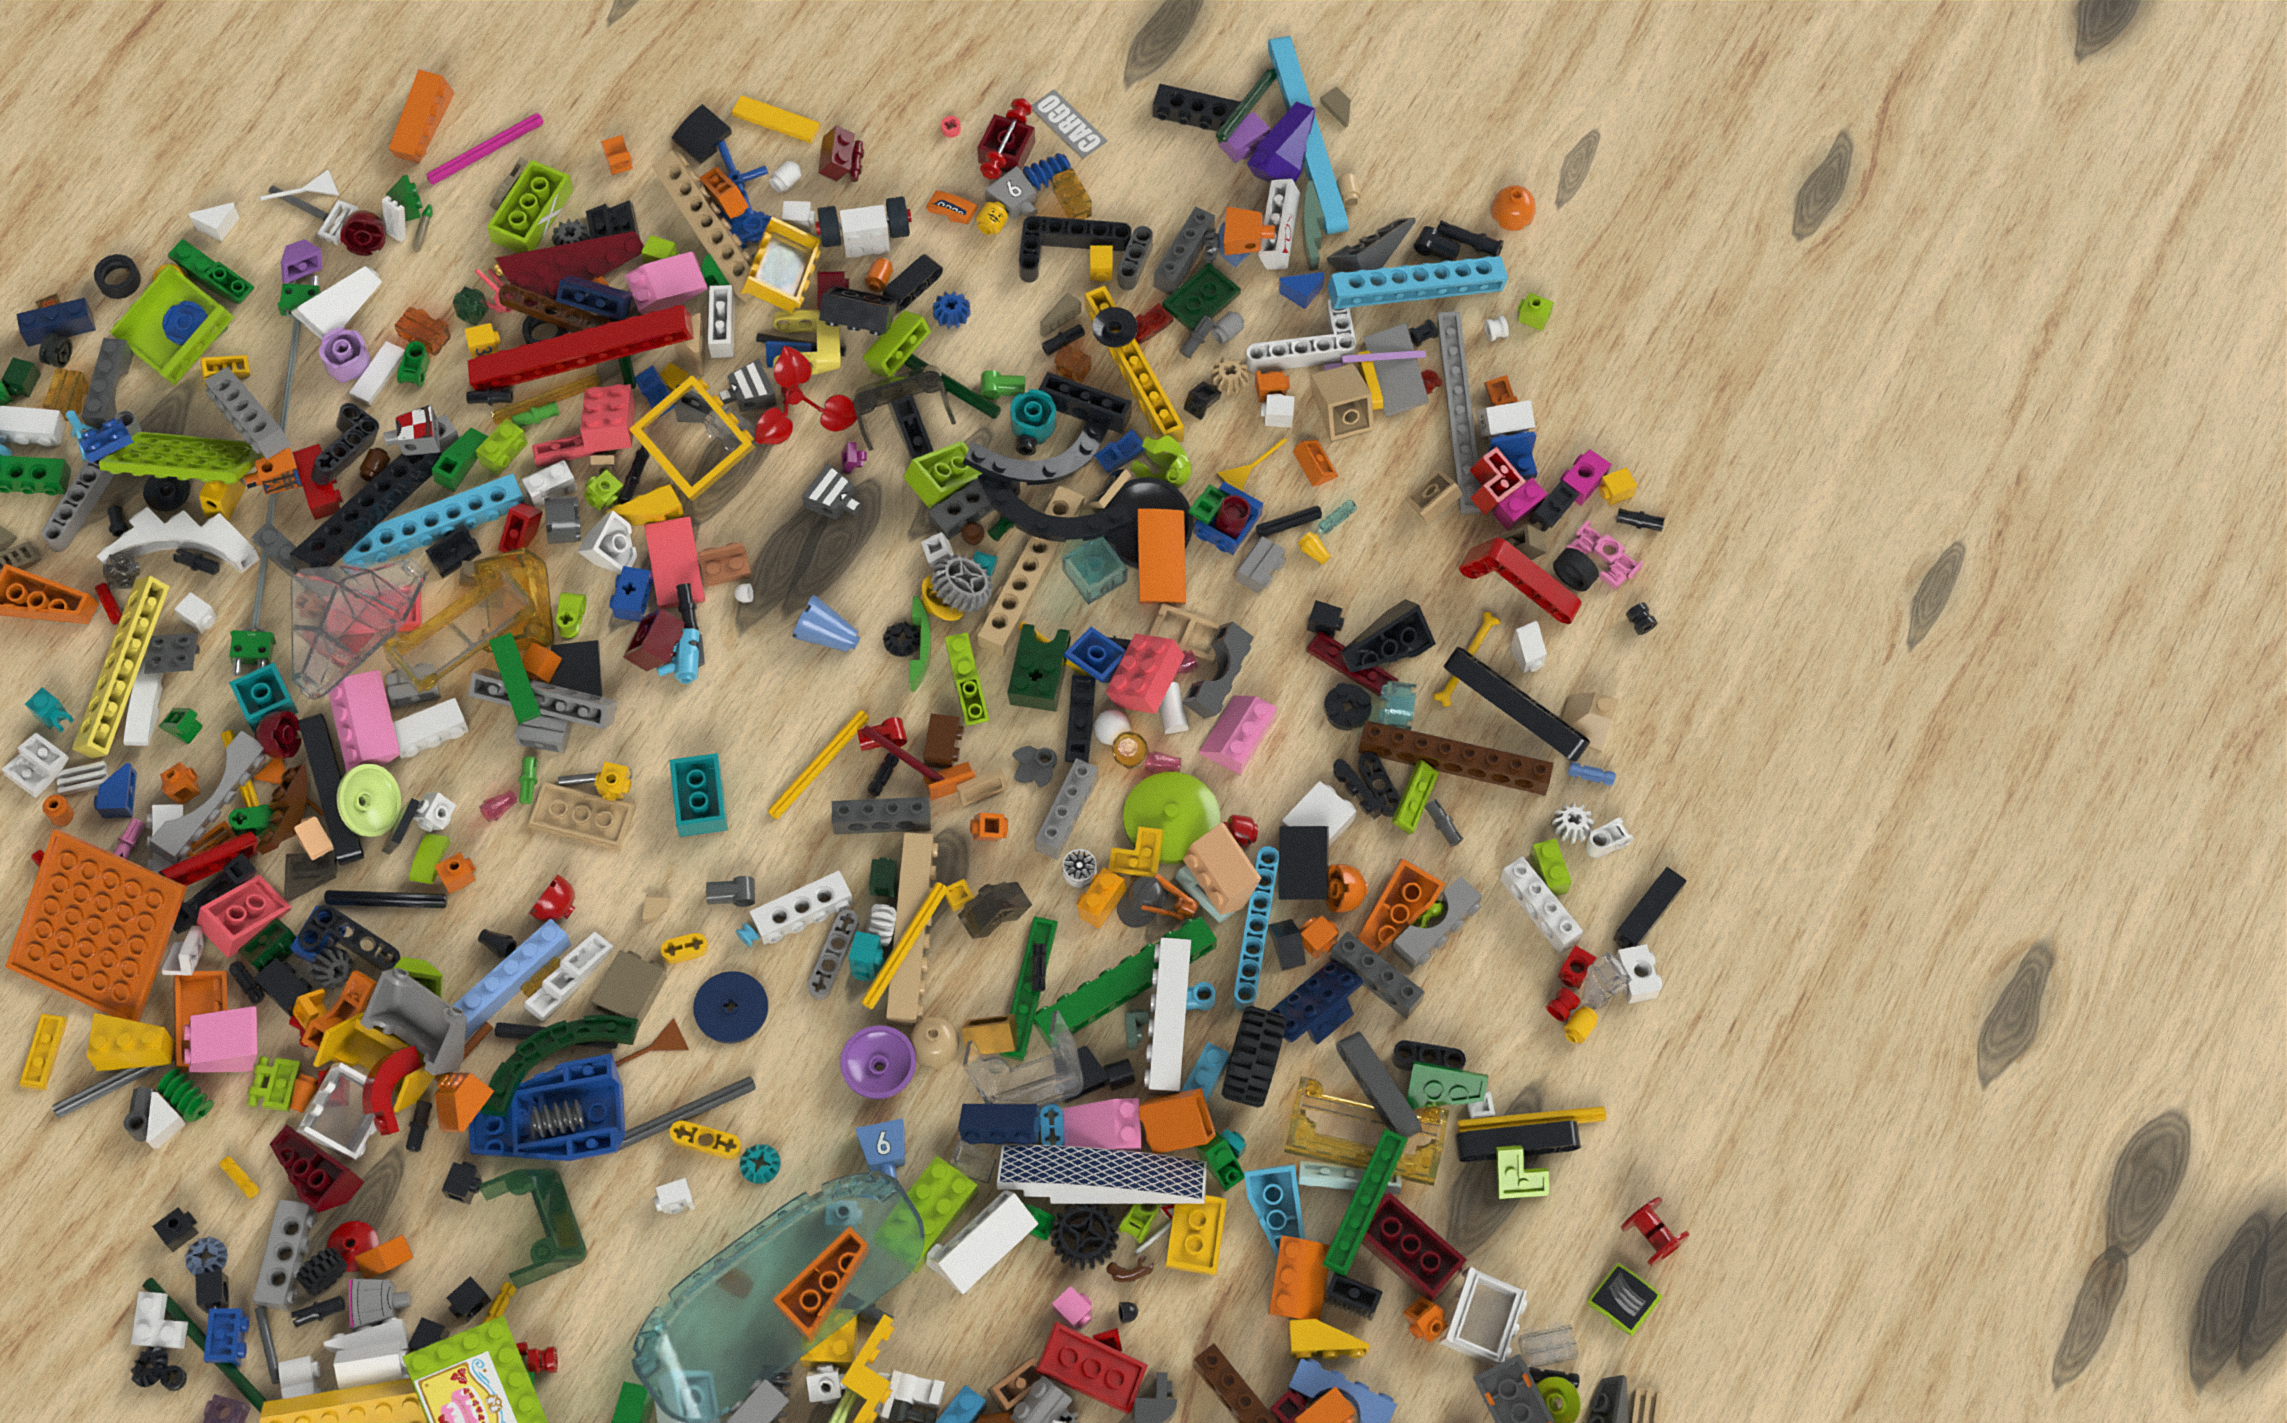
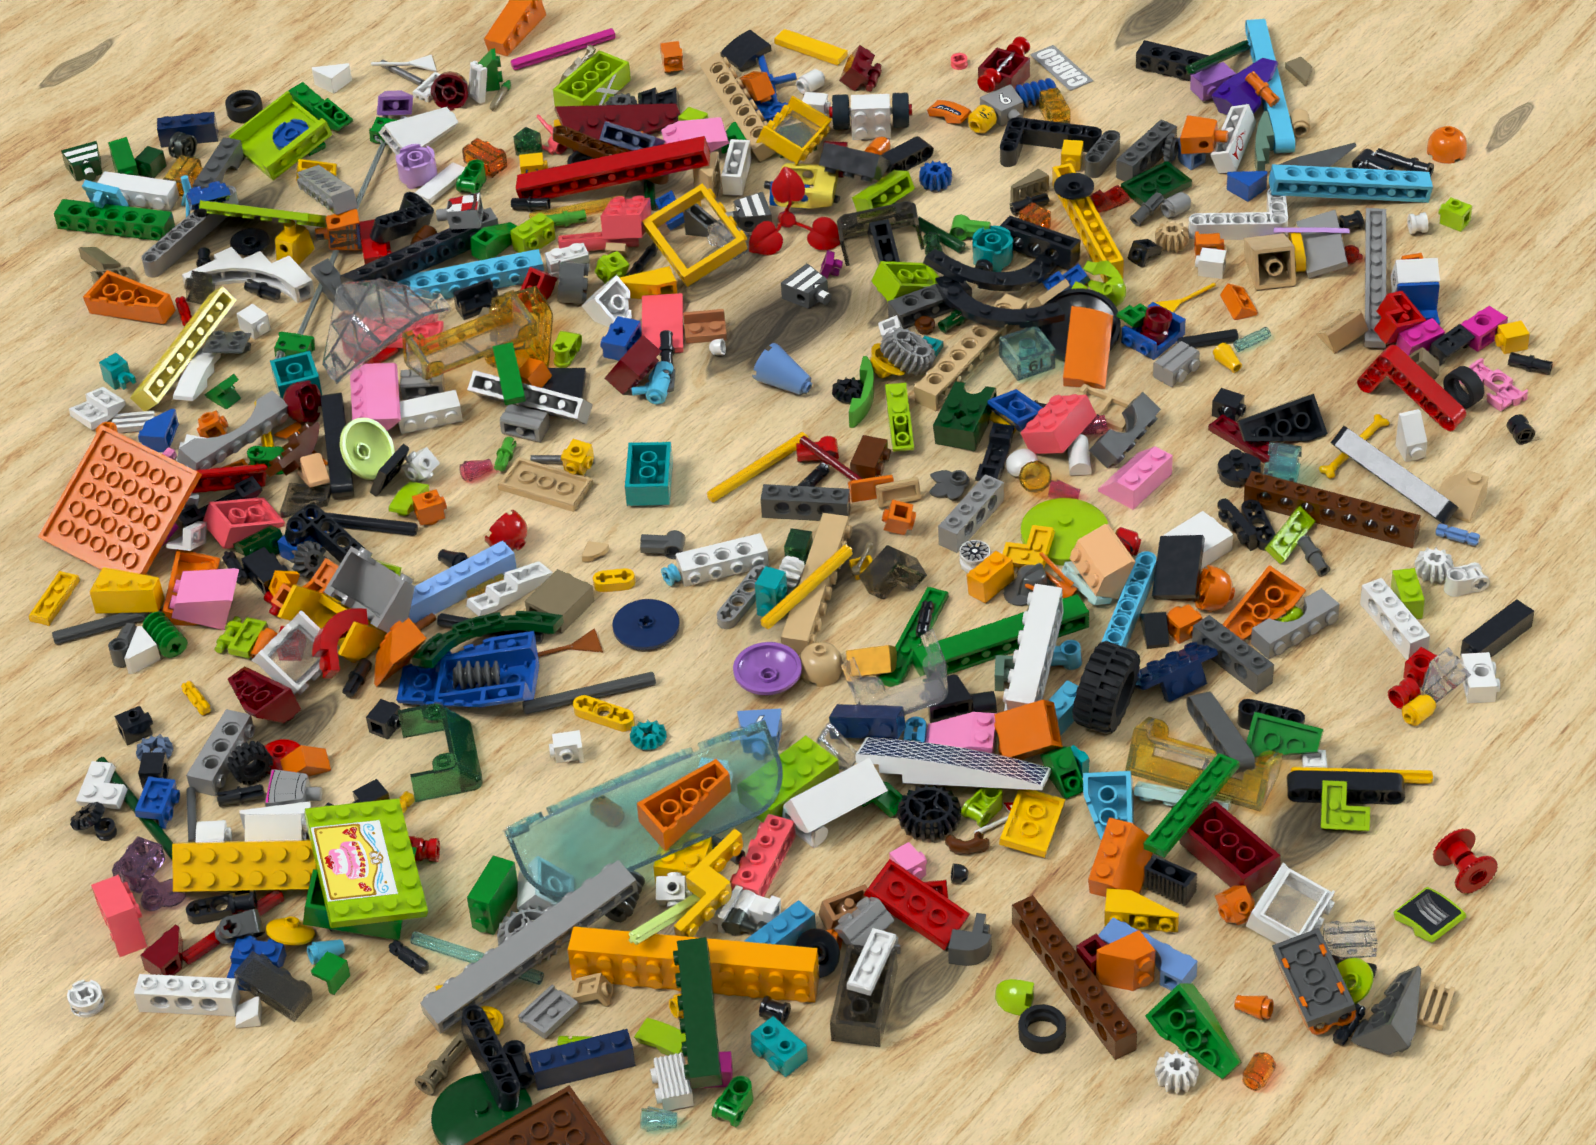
camera: 15 degrees right, 20 degrees down
none -> coral brick [730,814,796,897]
none -> dark tan hinge [851,541,874,575]
none -> clear green bush [923,232,943,255]
none -> orange pin [1245,71,1280,107]

